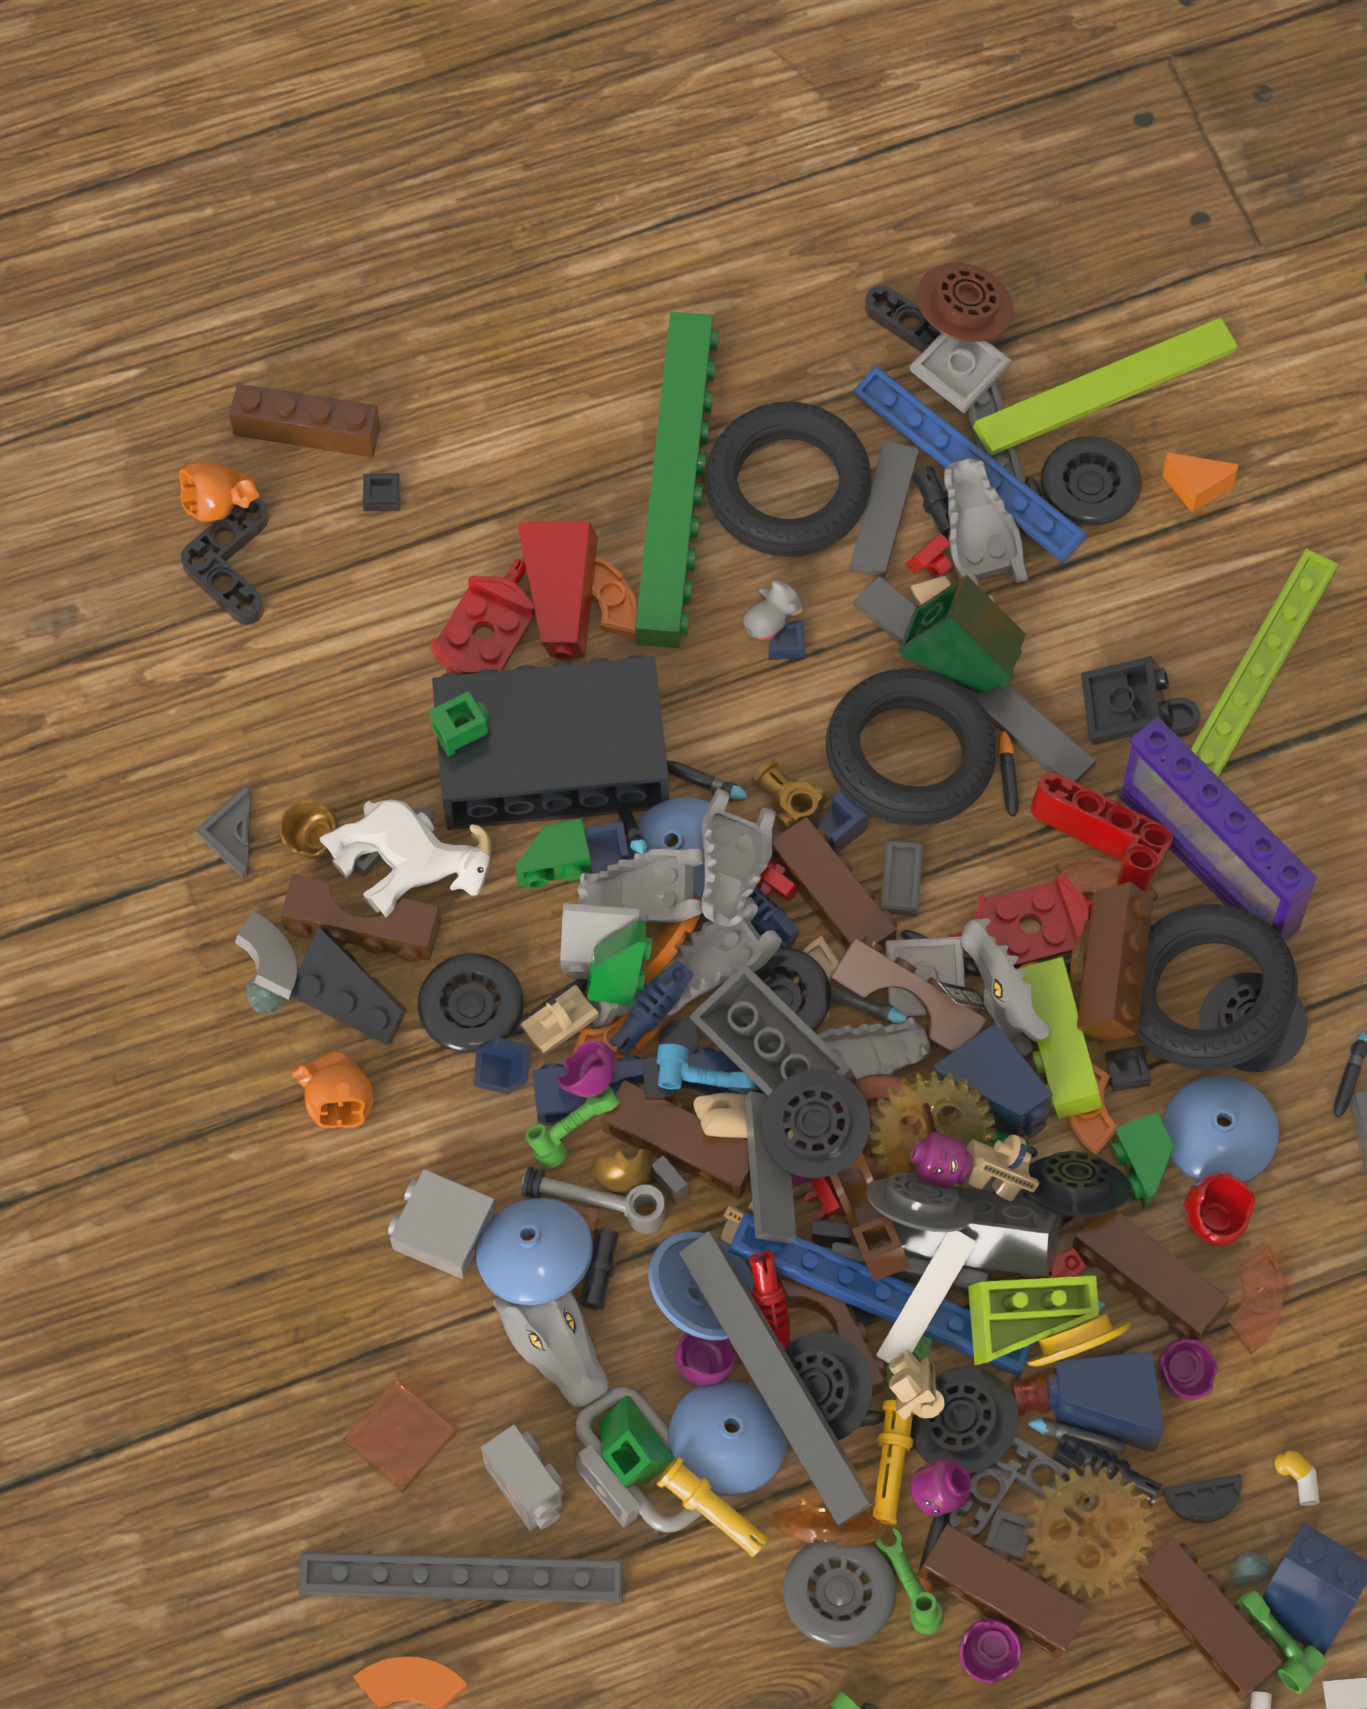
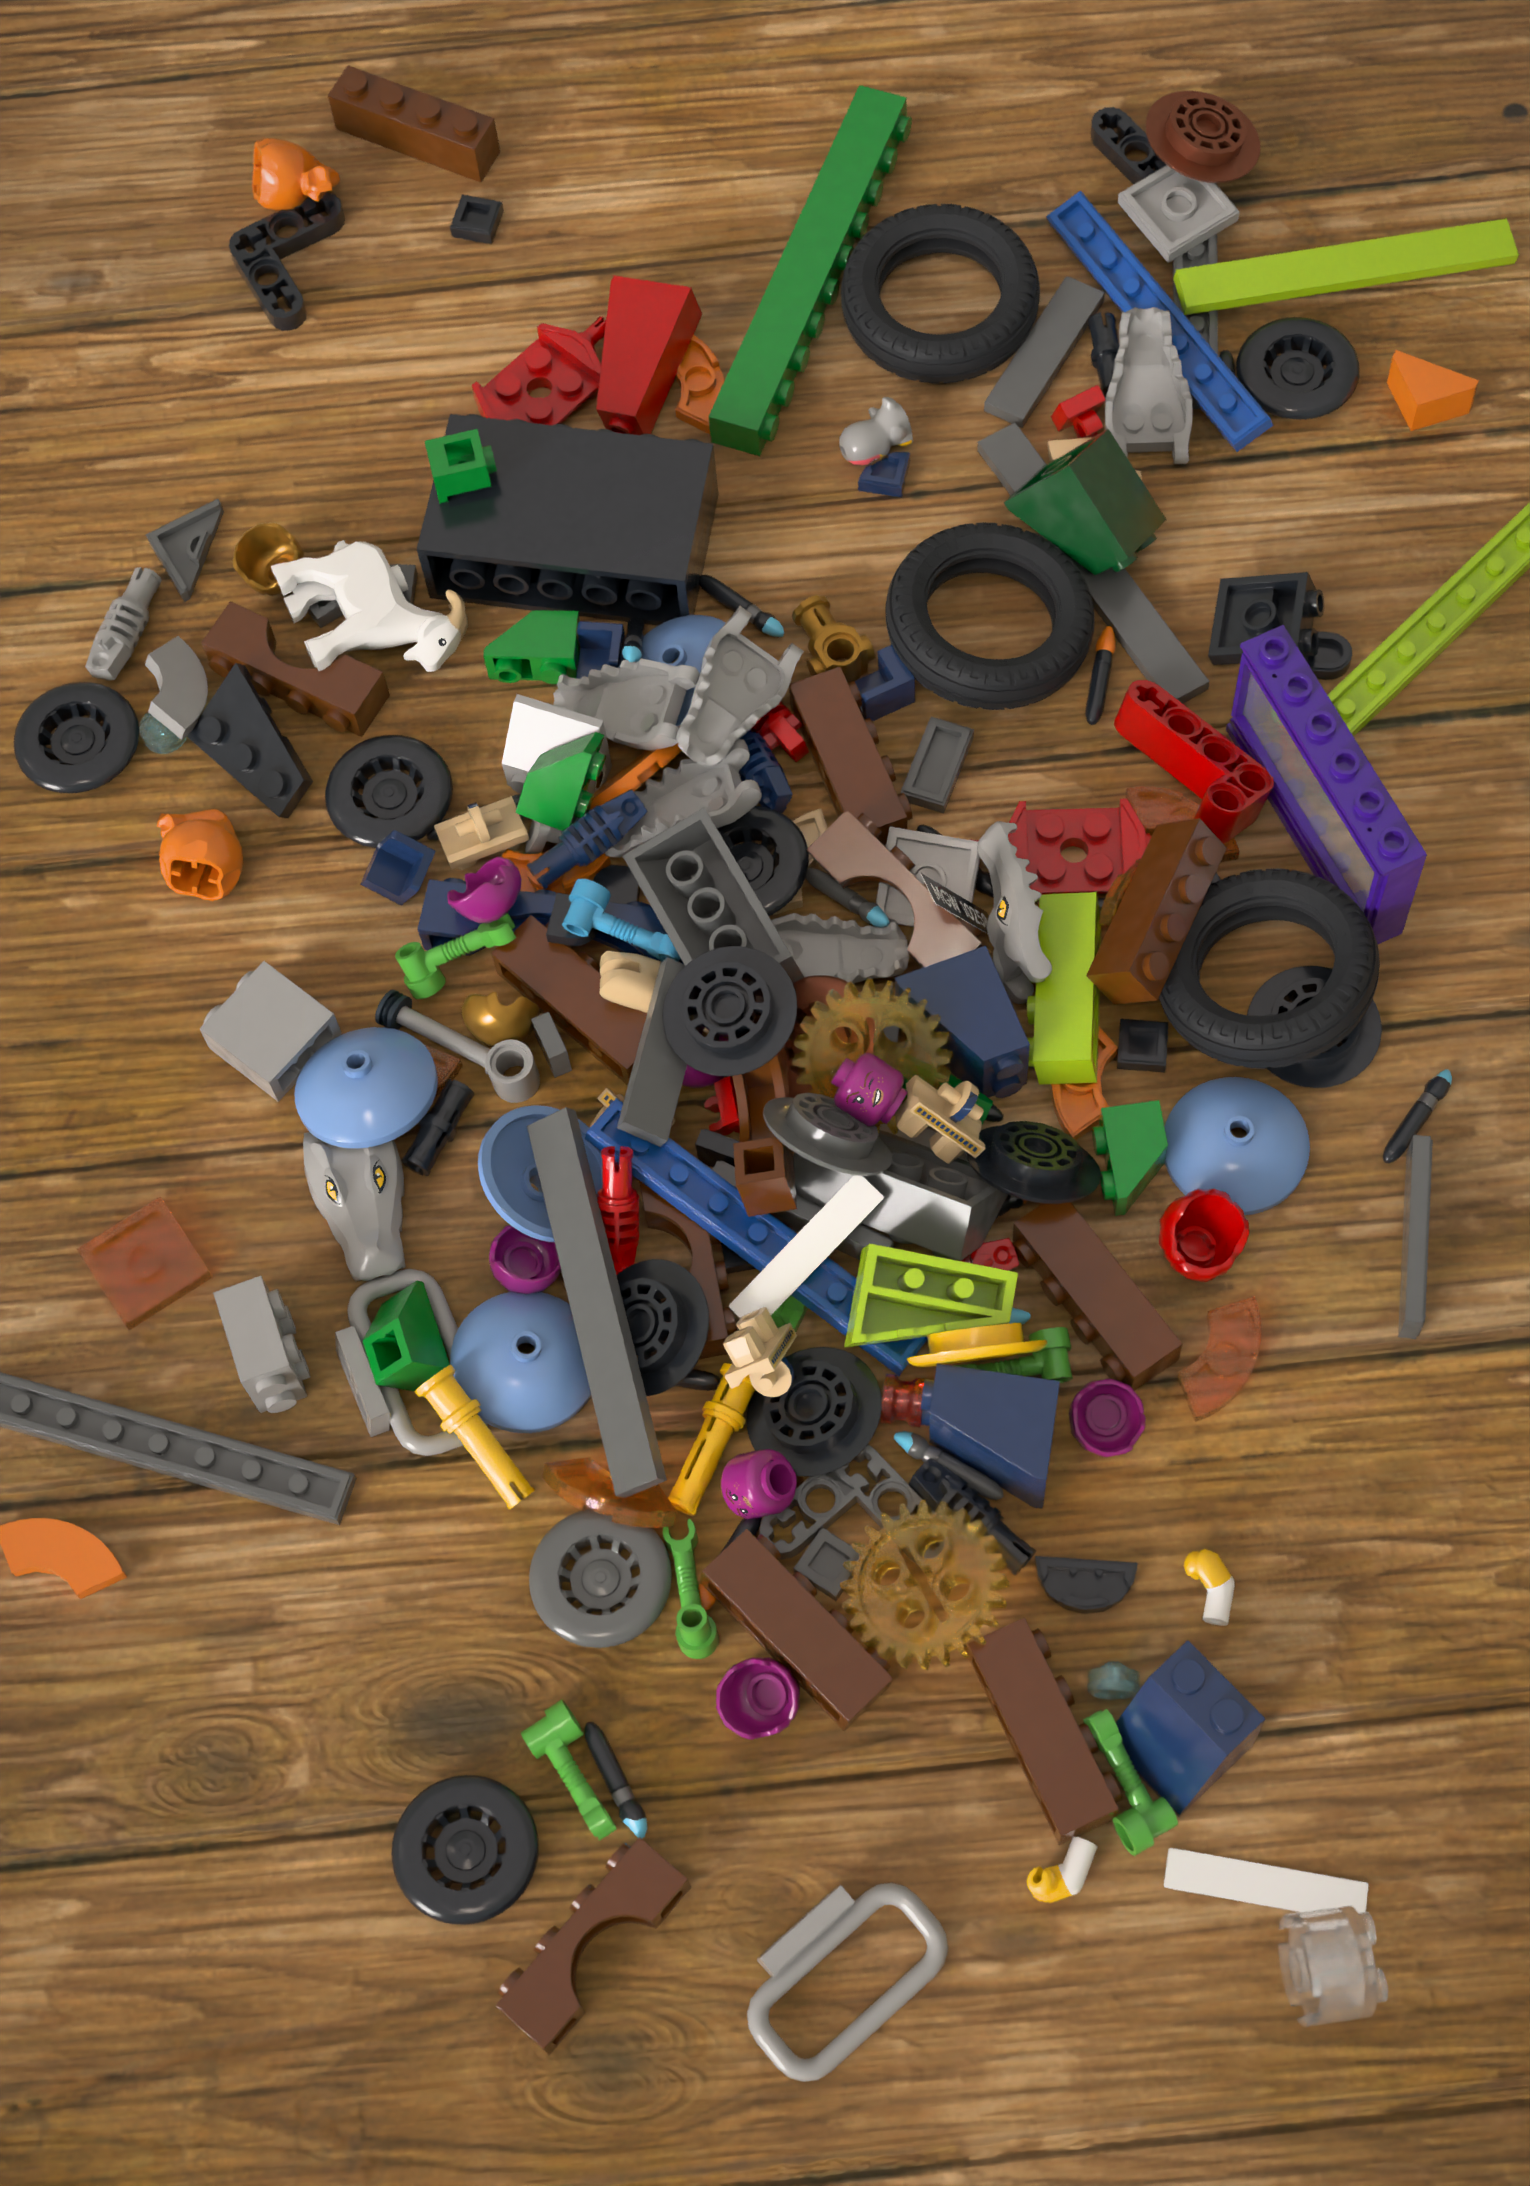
camera: 20 degrees right, 0 degrees up
none -> black wheel [14,682,139,793]
none -> light grey hinge [85,567,162,680]
none -> bright green brick [954,1327,1073,1384]

